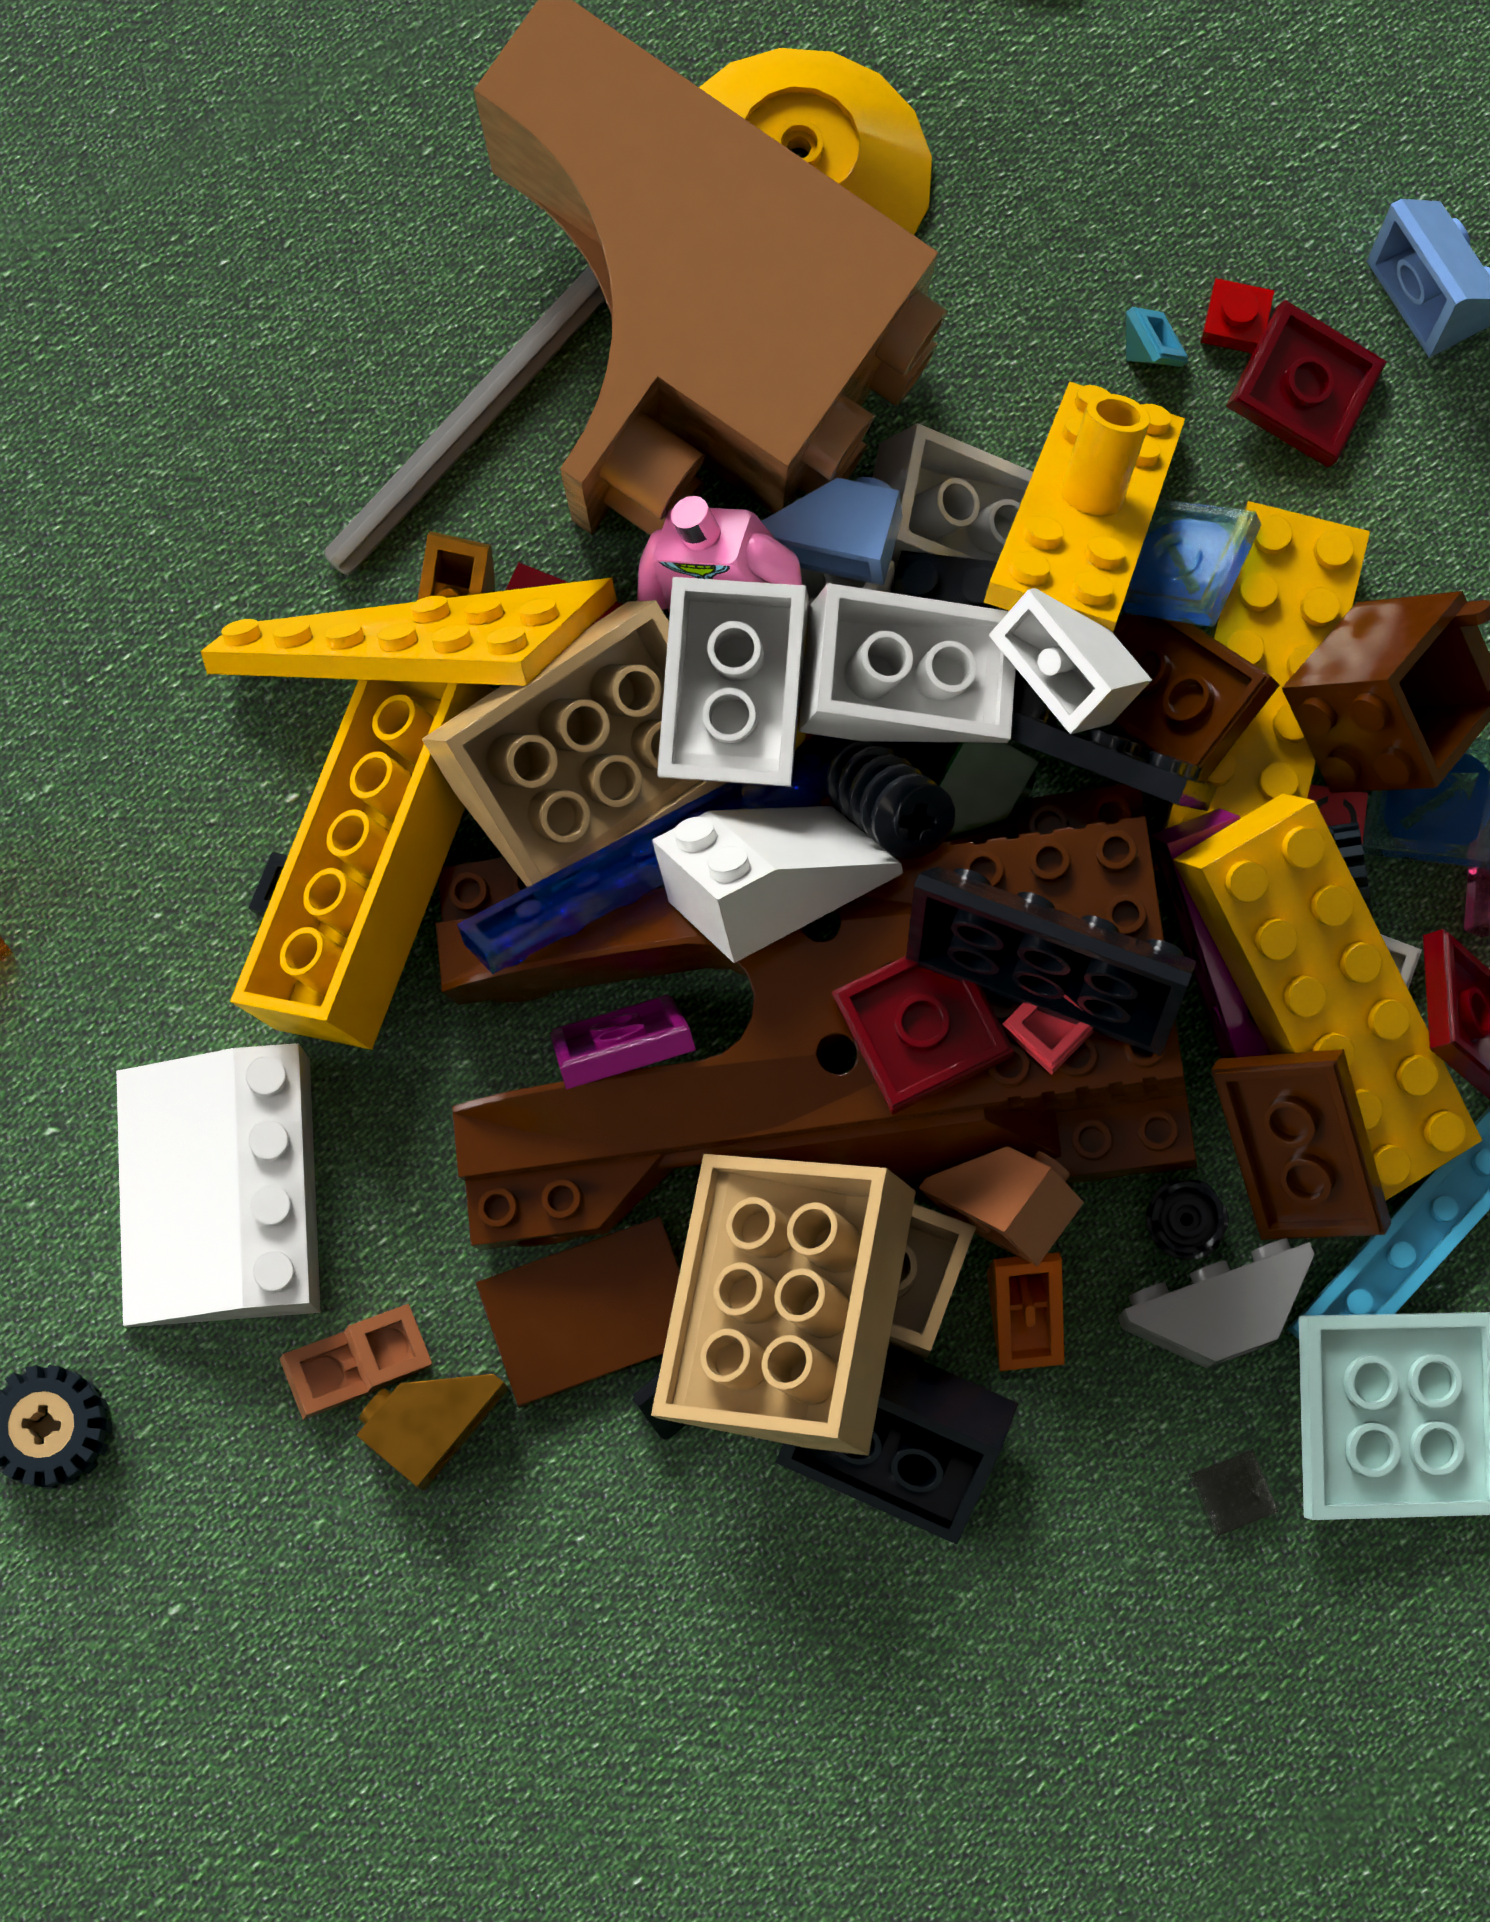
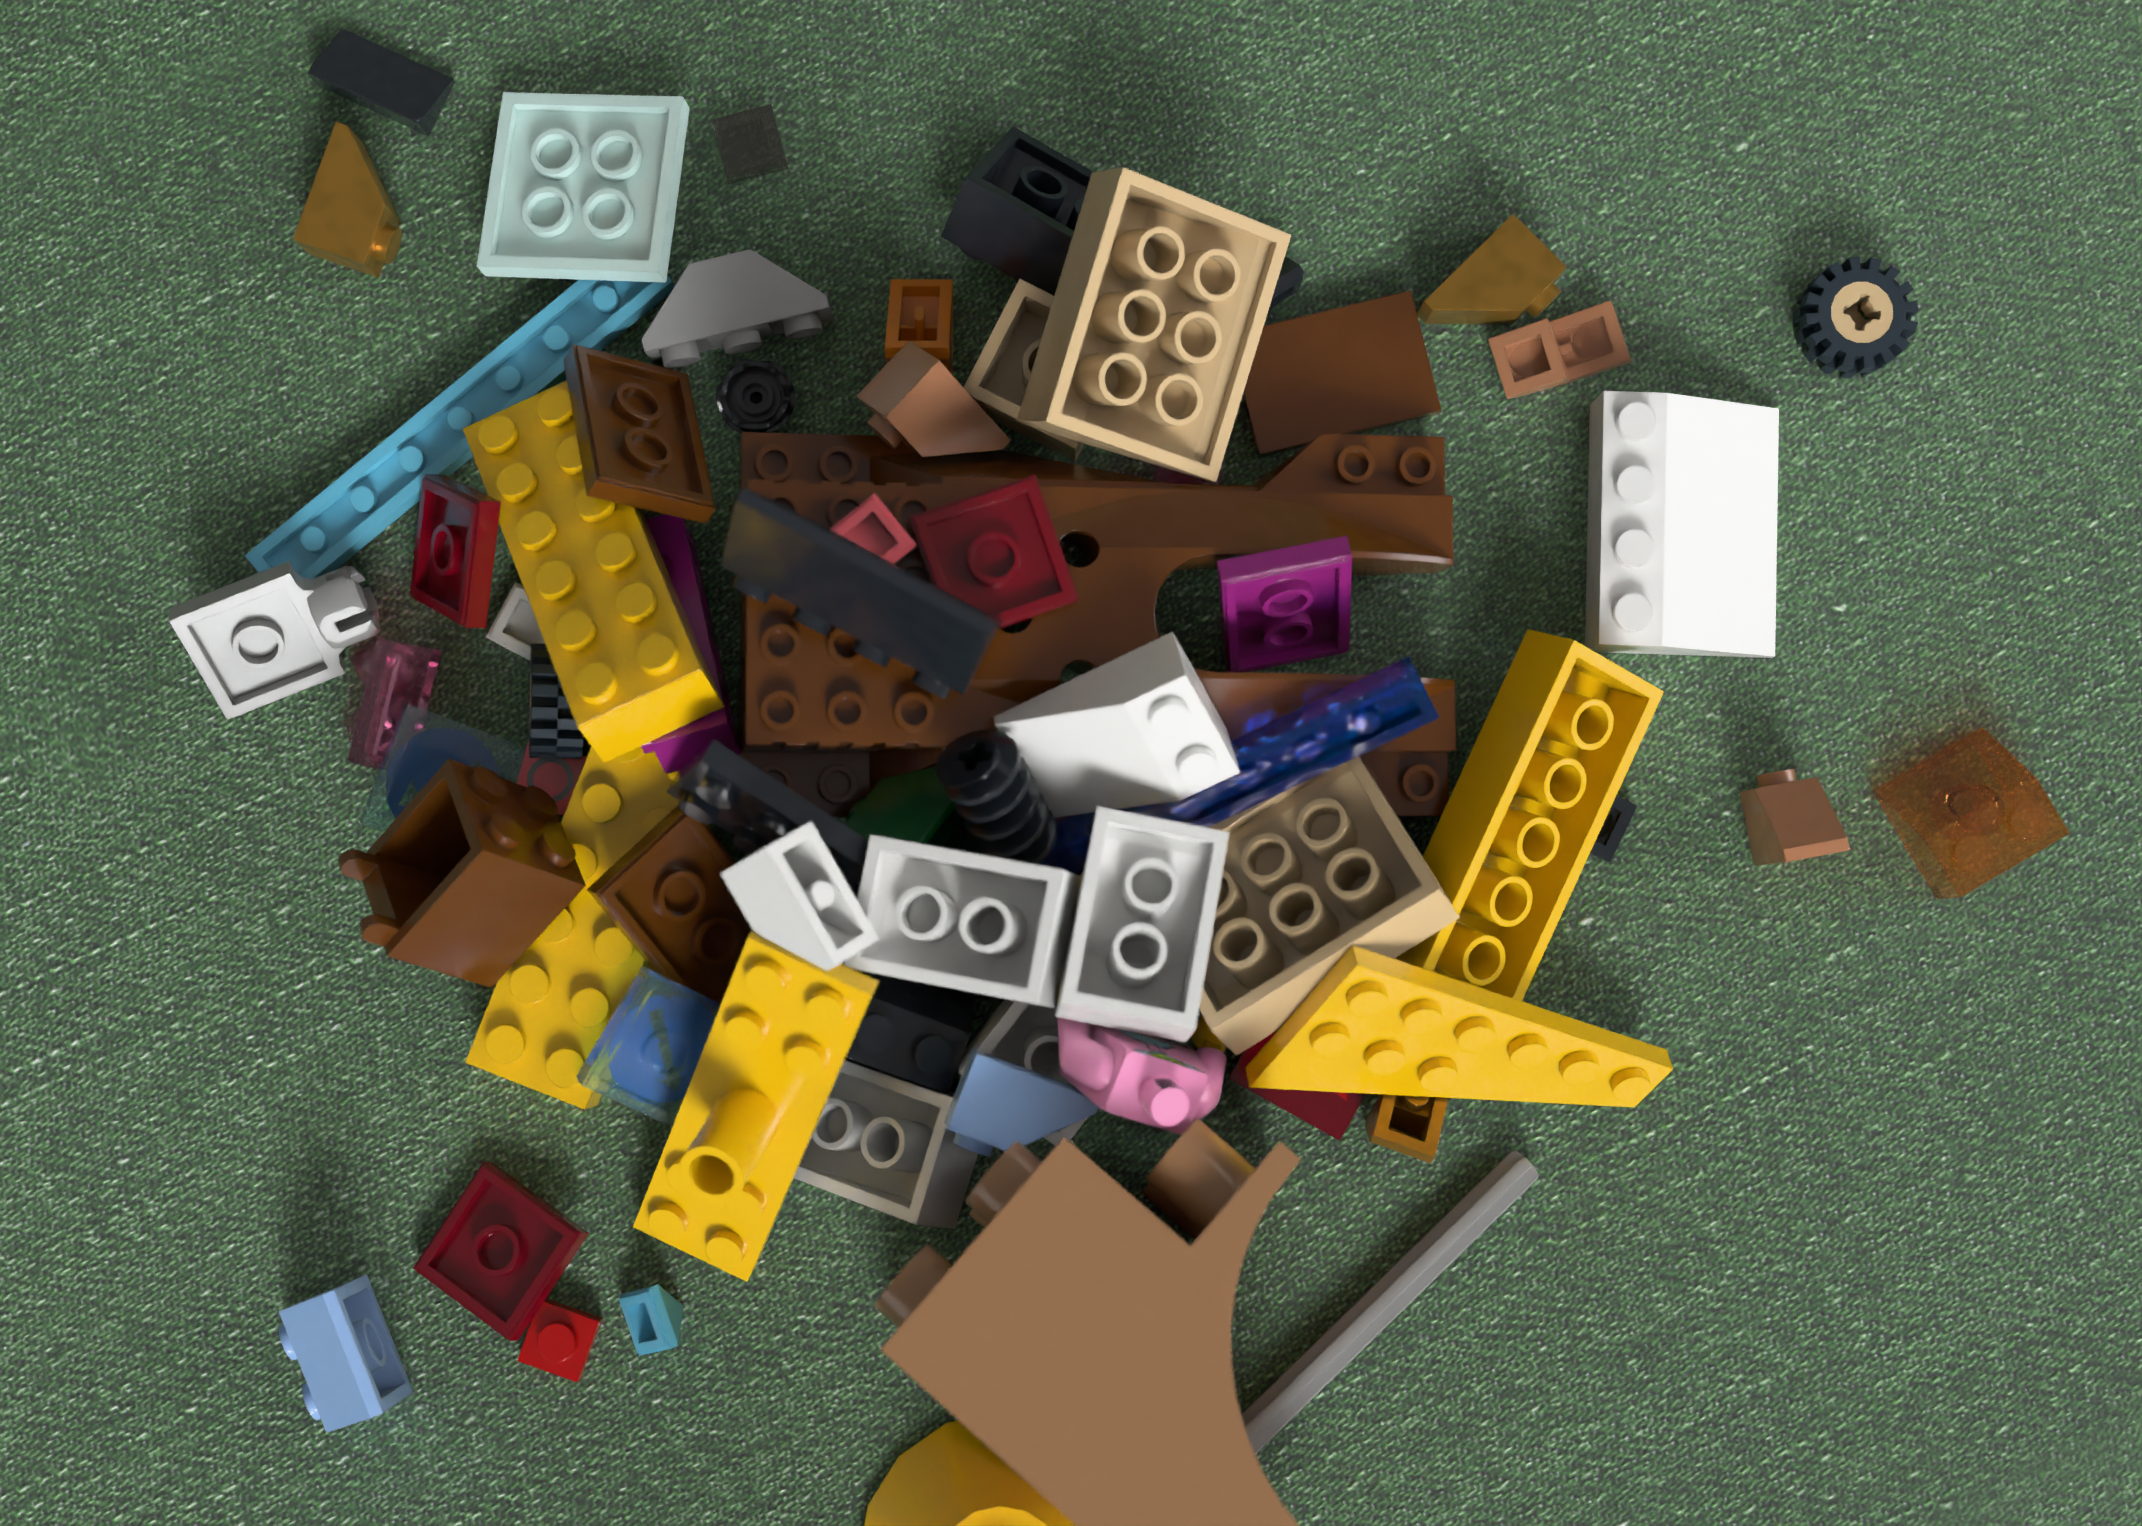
camera: 175 degrees left, 10 degrees up
none -> nougat slope [1739,769,1850,866]

